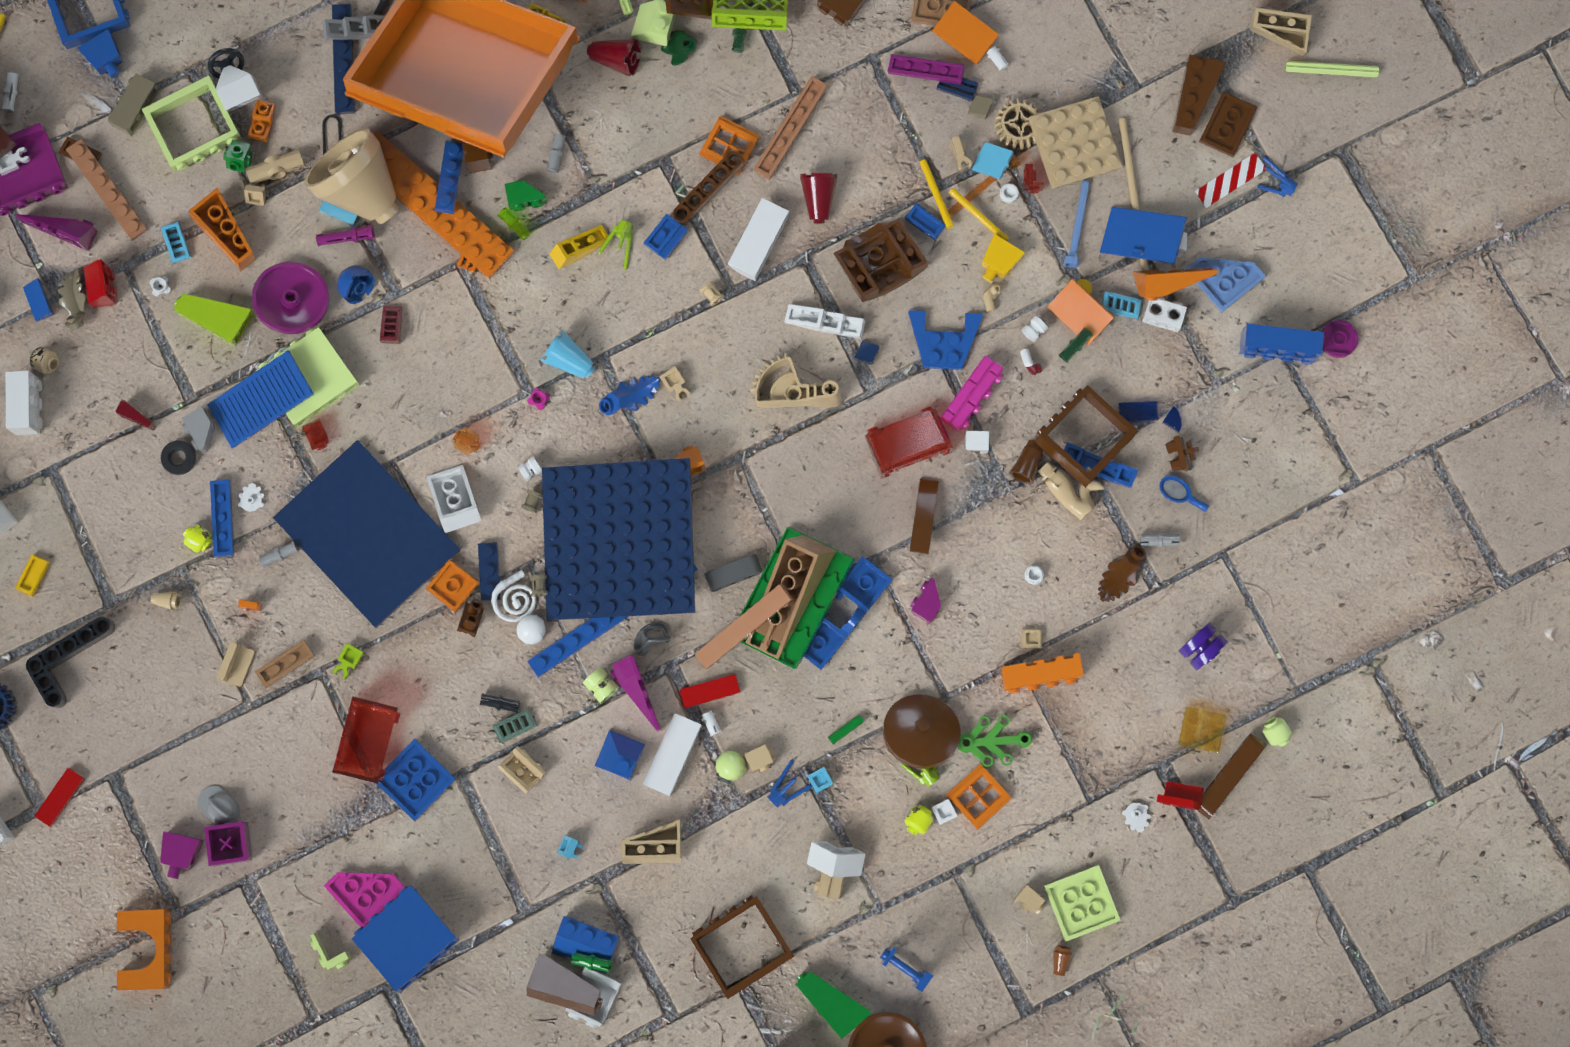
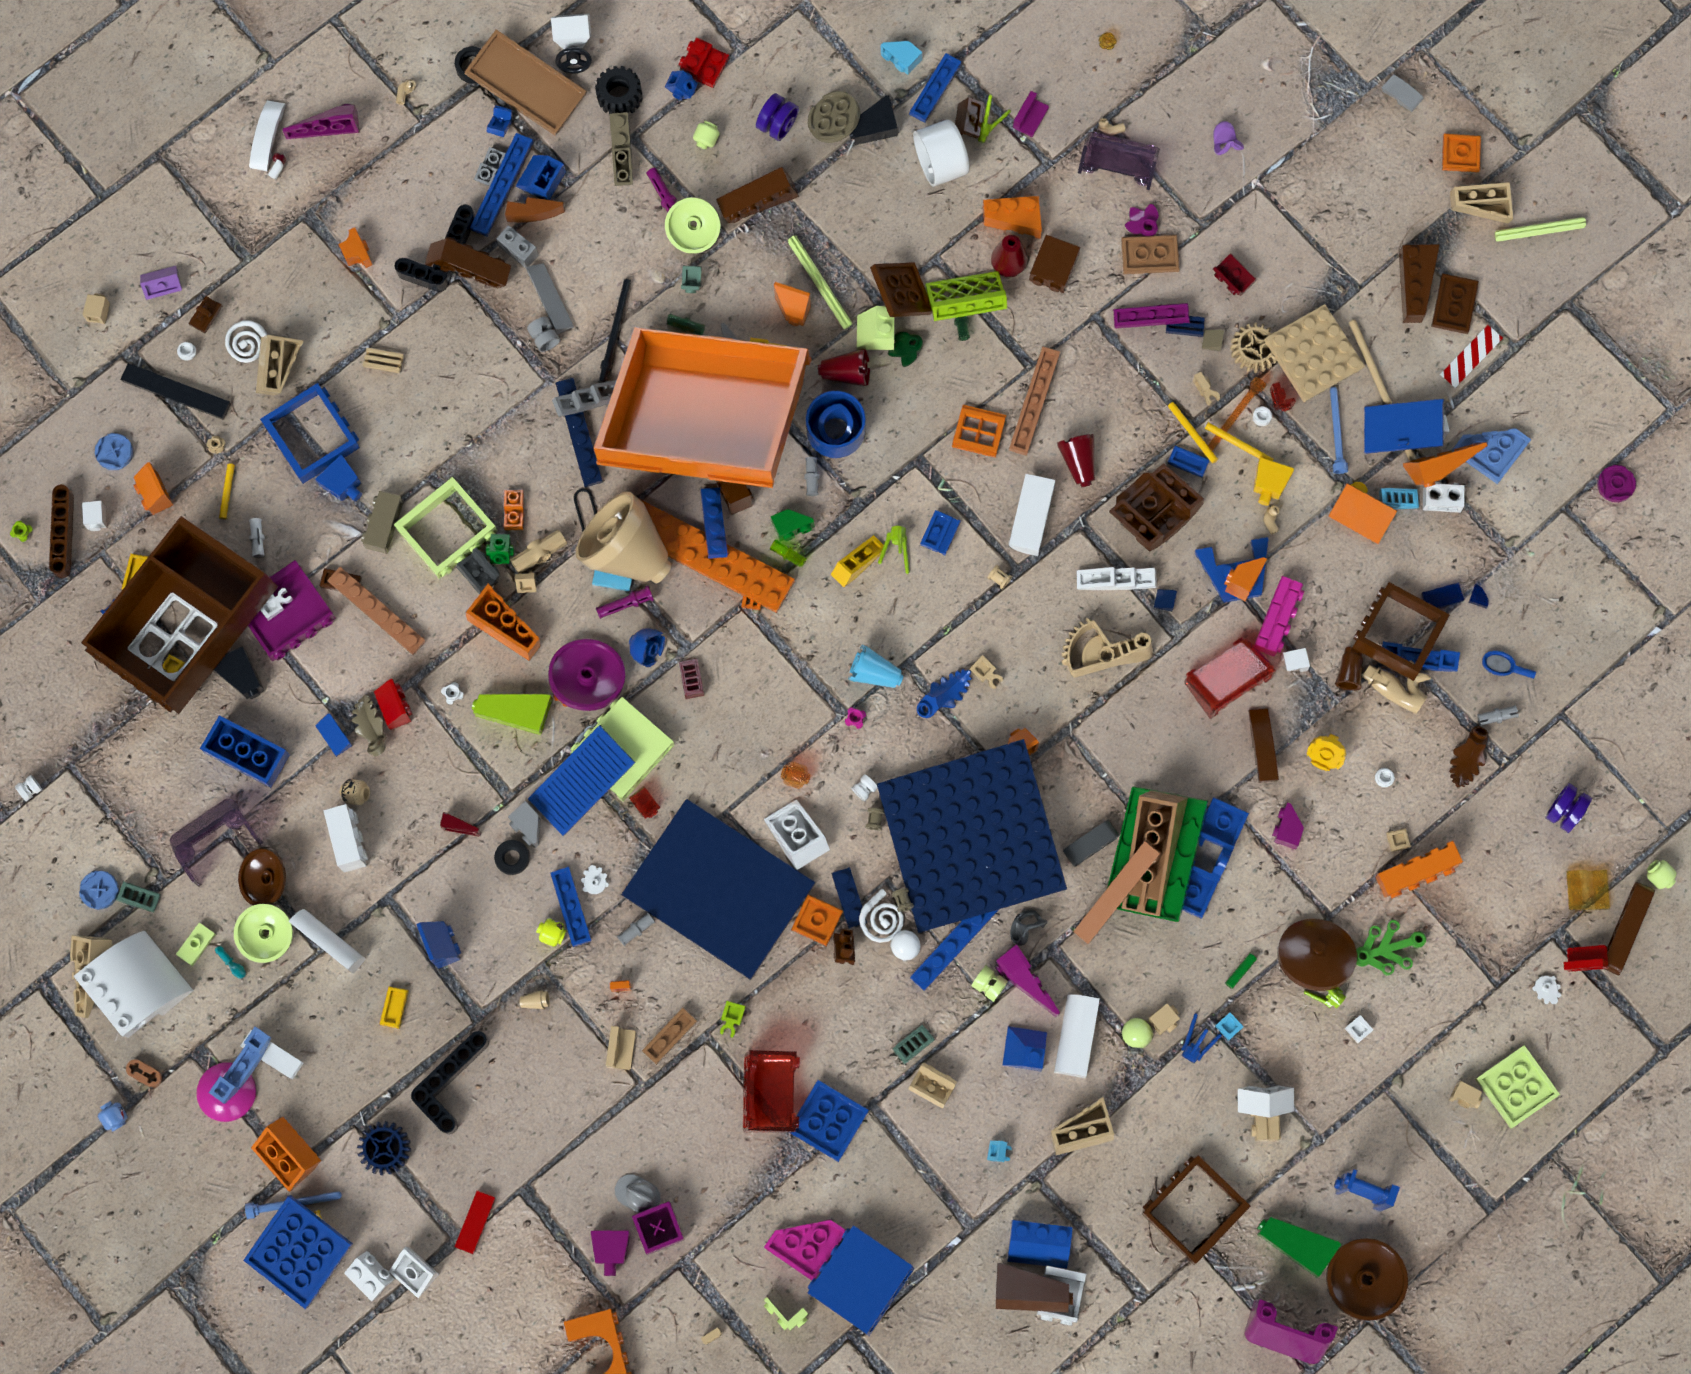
camera: 15 degrees left, 5 degrees down
magenta wedge [15,214,98,251] -> none
medium azure slope [160,221,191,263] -> none
white piece [207,48,263,112] -> none
black pin [480,693,520,713] -> none
green pin [571,952,613,973] -> none
reddish brown beam [673,151,744,225] -> none
red tile [680,674,740,709] -> none
white pin [701,710,722,736] -> none
neon yellow head [904,805,933,835] -> none
orange tile [932,1,999,65] -> none
orange piece [946,764,1012,830] -> none
medium azure piece [972,142,1014,180] -> none
white pin [987,46,1009,71] -> none
arm [1020,349,1042,375] -> none
white wheel [1021,316,1048,343] -> none
dark orange cone [1053,945,1072,976] -> none
clear green pin [1058,327,1093,363] -> none
reddish brown hips [1165,436,1199,472] -> none
blue brick [1239,324,1324,365] -> none
blue plant [1257,157,1298,197] -> none
none -> blue slope [416,921,461,969]
none -> dark grey bracket [456,548,499,594]
none -> tan tile [701,1327,722,1345]
none -> blue piece [806,391,866,458]
none -> dark red bracket [1213,253,1257,296]
none -> orange slope [1224,557,1267,601]
none -> yellow tile [1307,733,1347,771]

